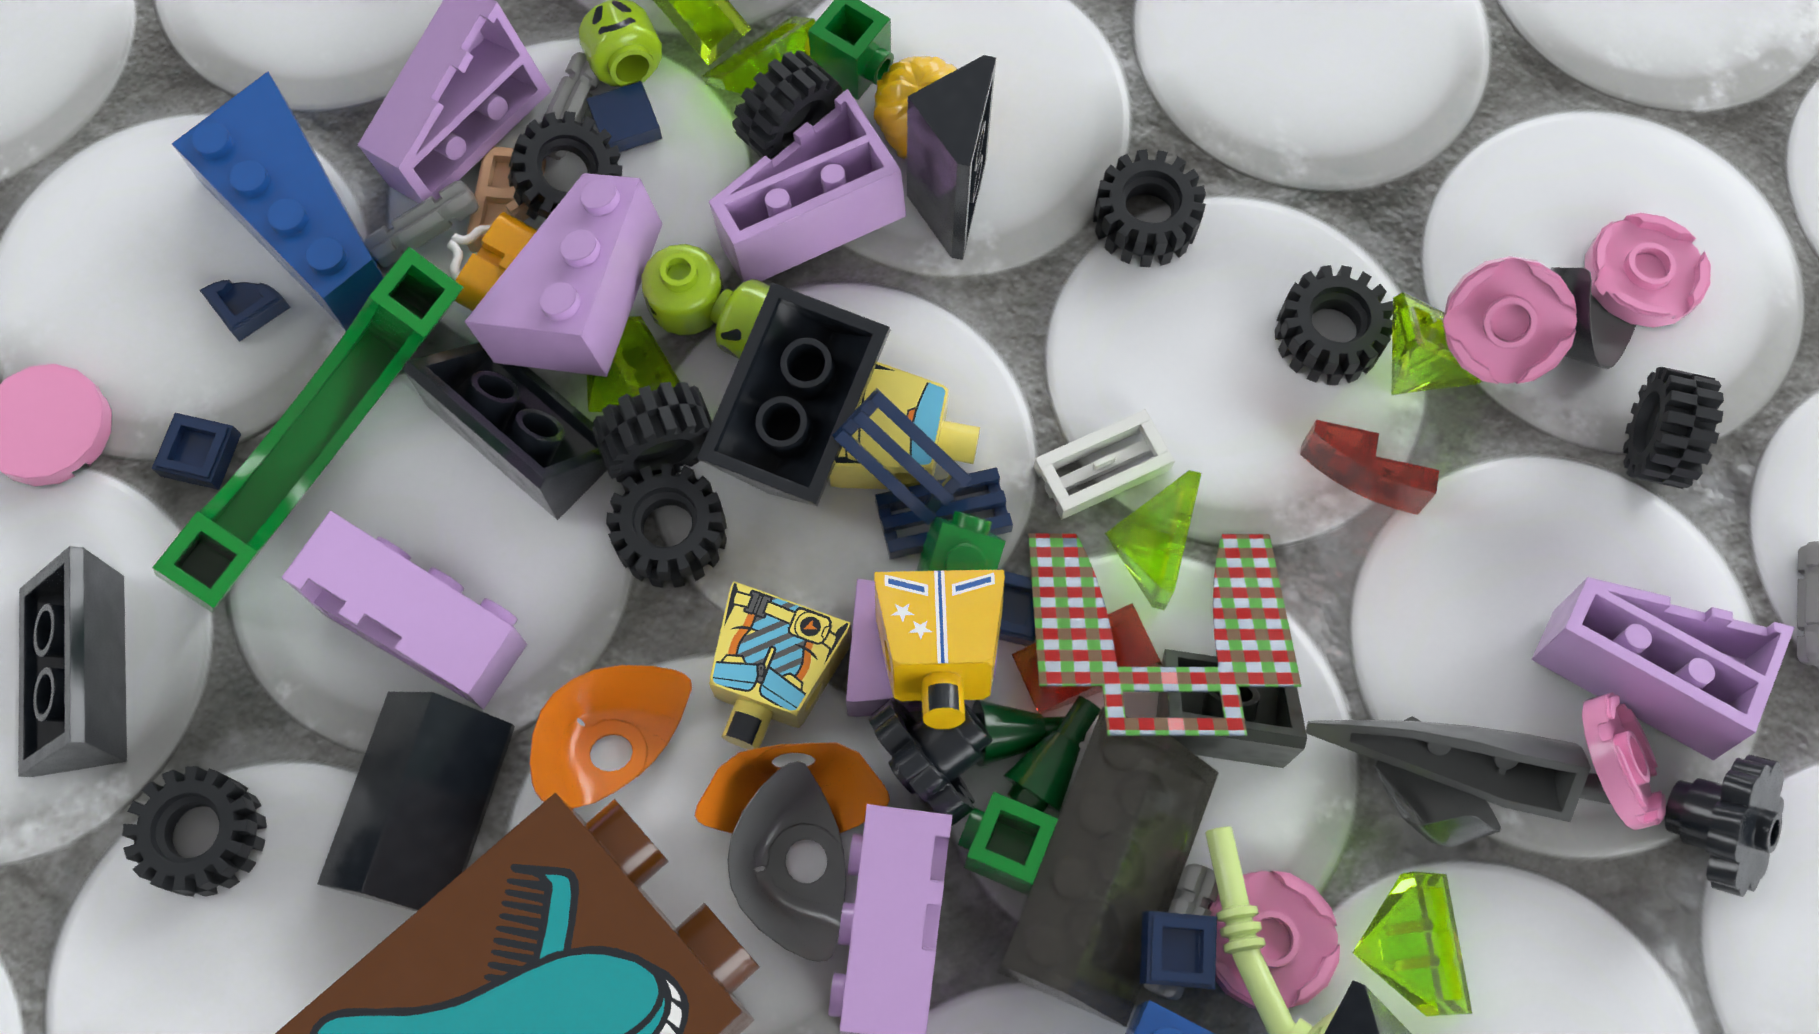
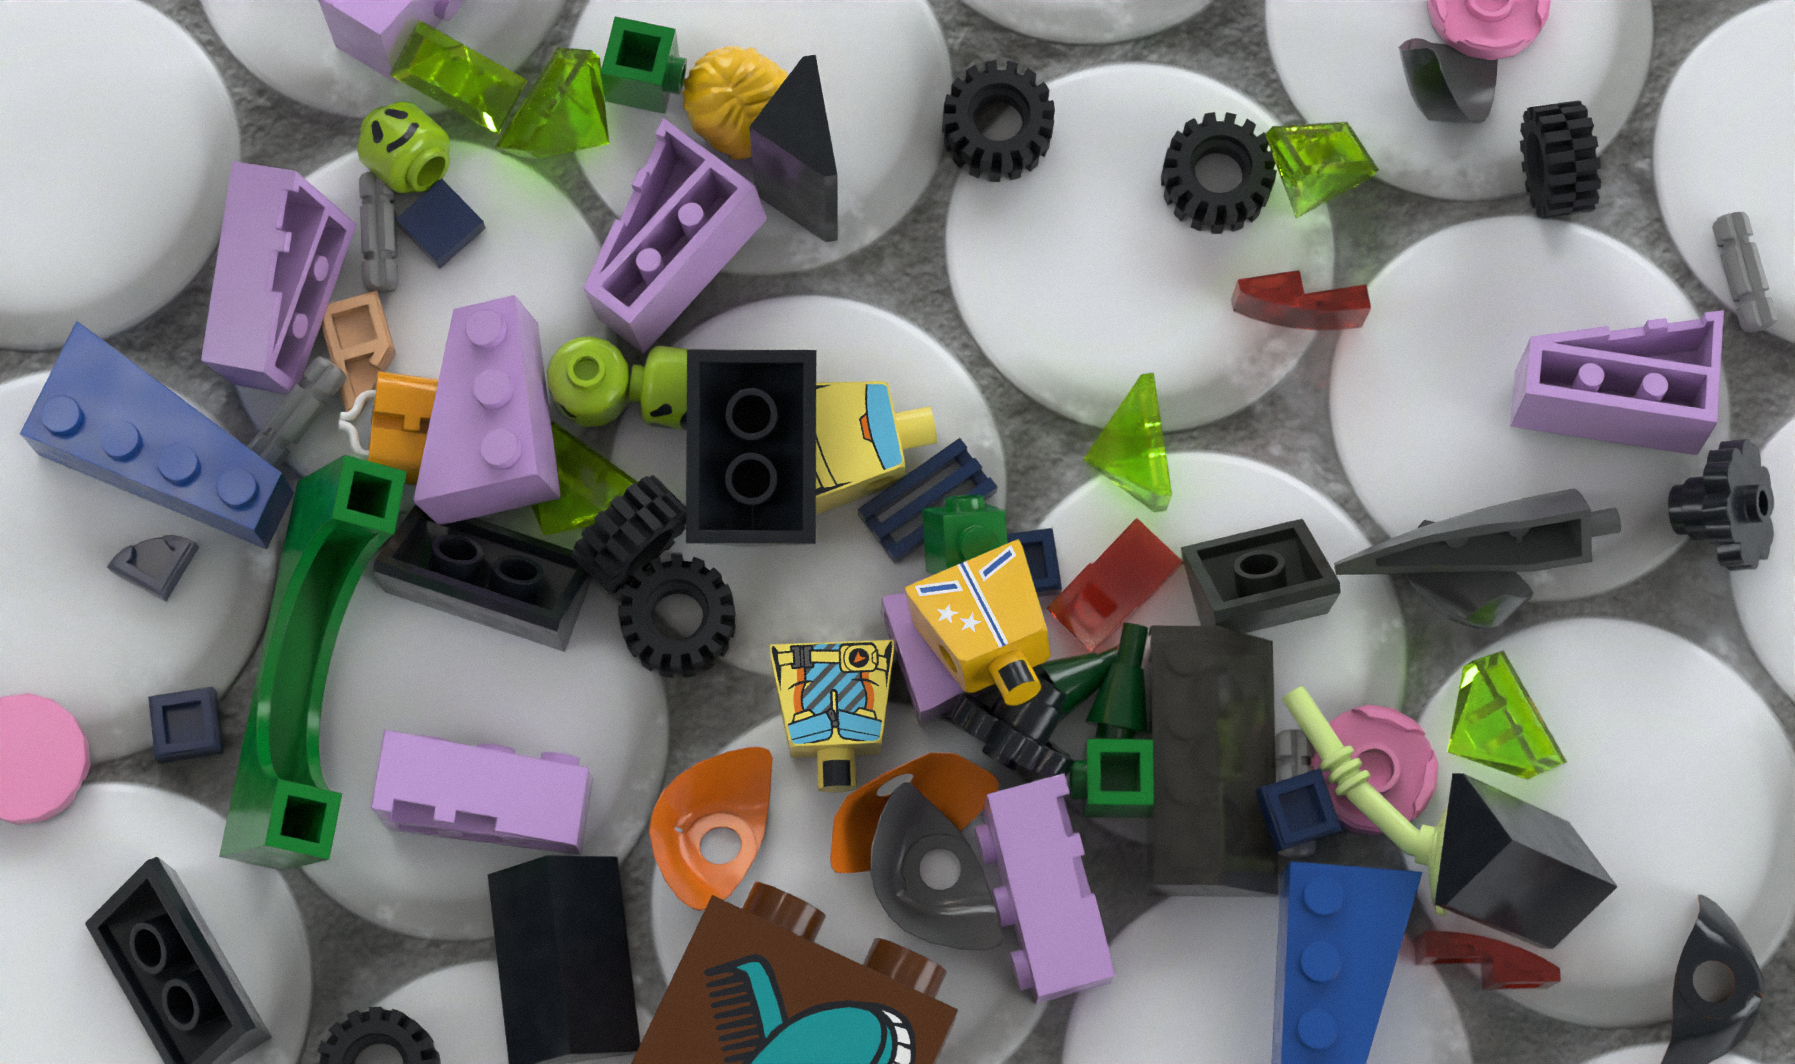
camera: 25 degrees left, 5 degrees up
black tyre [508,111,623,221] -> none
black tyre [732,51,843,160] -> none
dark blue tile [832,388,973,525] -> none
piece [1028,533,1302,736] -> none
white tile [1033,409,1175,520] -> none
bright pink tile [1442,256,1577,384] -> none
bright pink tile [1582,692,1666,830] -> none

